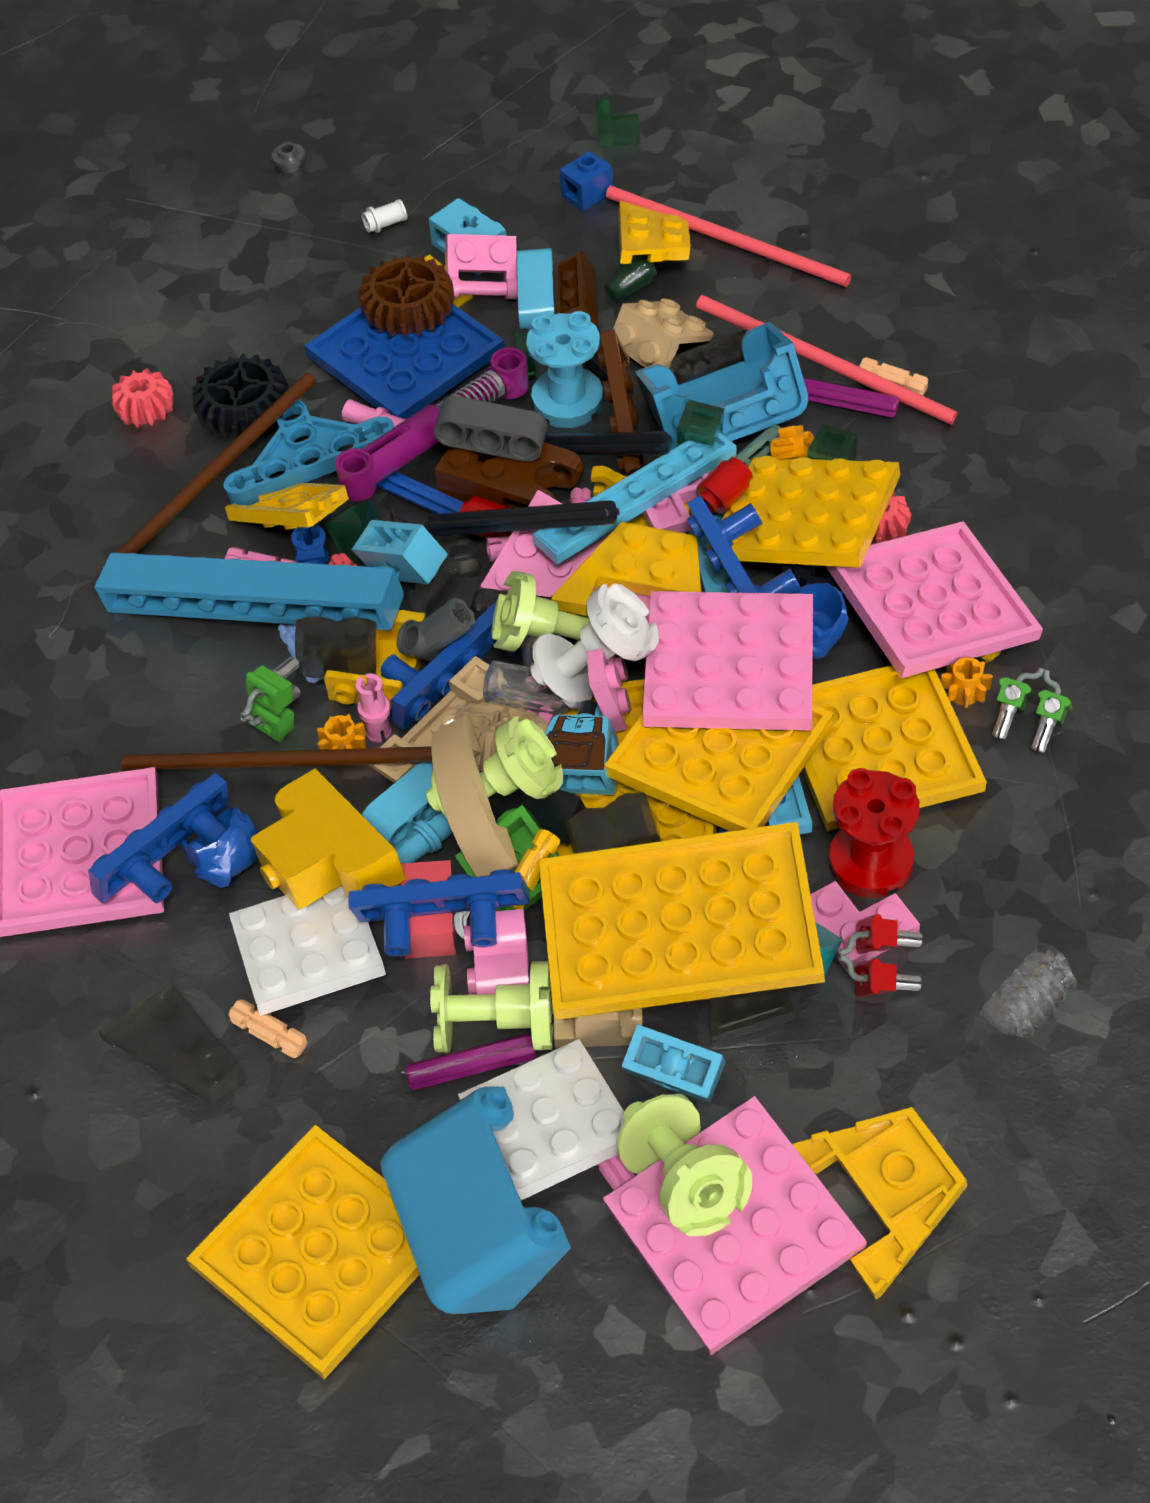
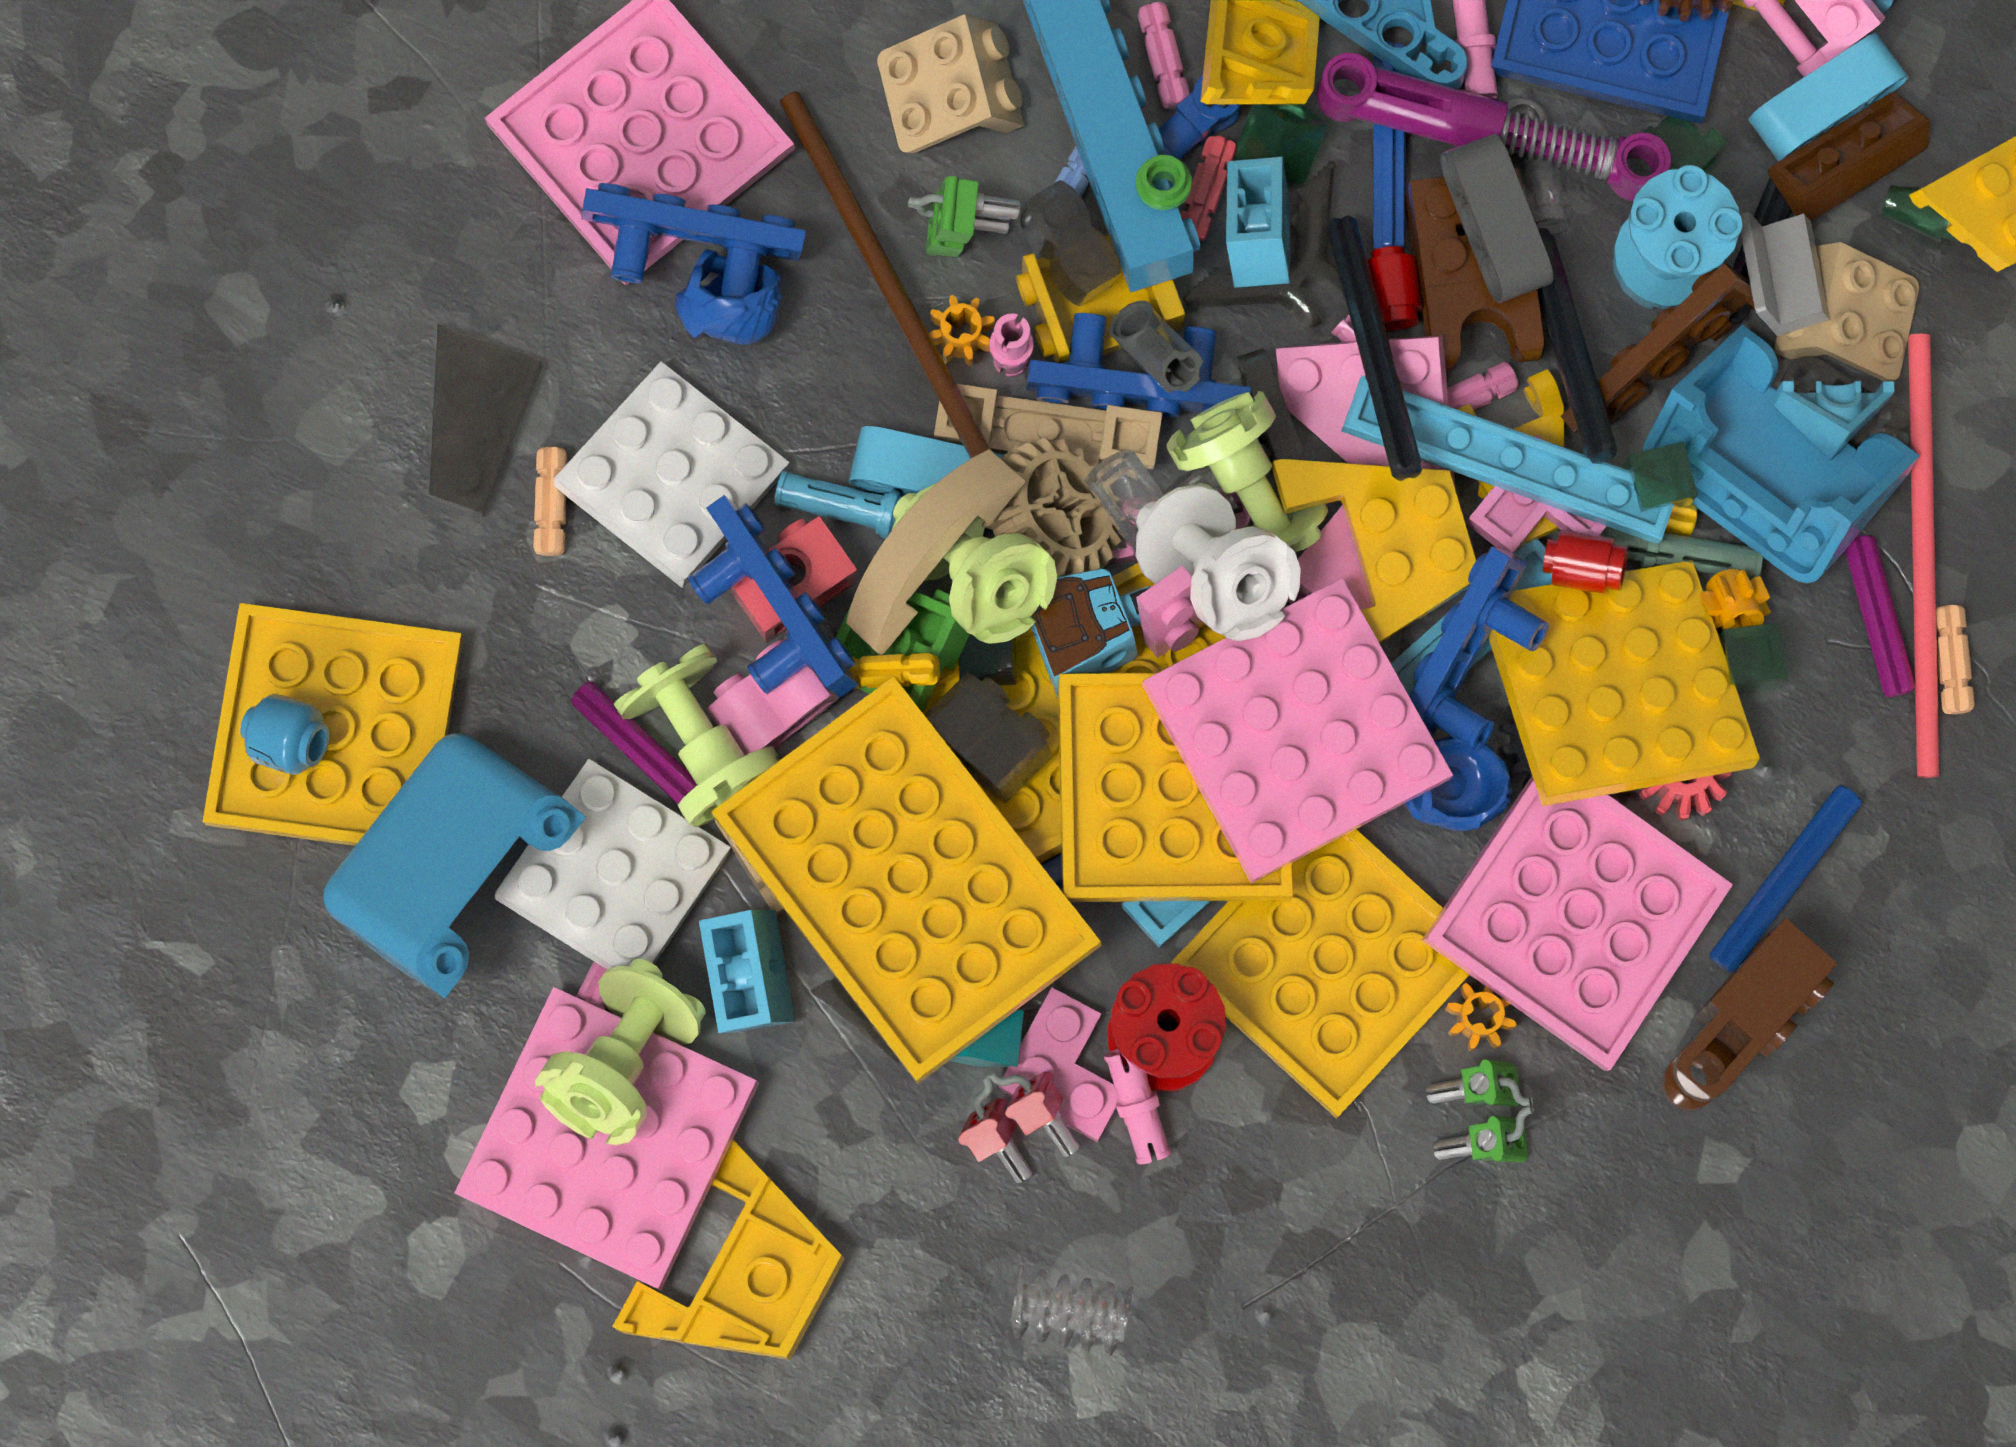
camera: 50 degrees right, 25 degrees up
yellow brick [251,768,406,909] -> none
none -> dark azure head [240,694,329,775]
none -> tan bracket [877,14,1025,154]
none -> bright pink pin [1104,1049,1172,1164]
none -> bright green plate [1135,155,1192,210]
none -> reddish brown brick [1660,918,1838,1111]
none -> blue axle [1710,785,1862,973]
none -> light grey panel [1740,212,1830,336]
none -> medium azure slope [1773,381,1894,460]

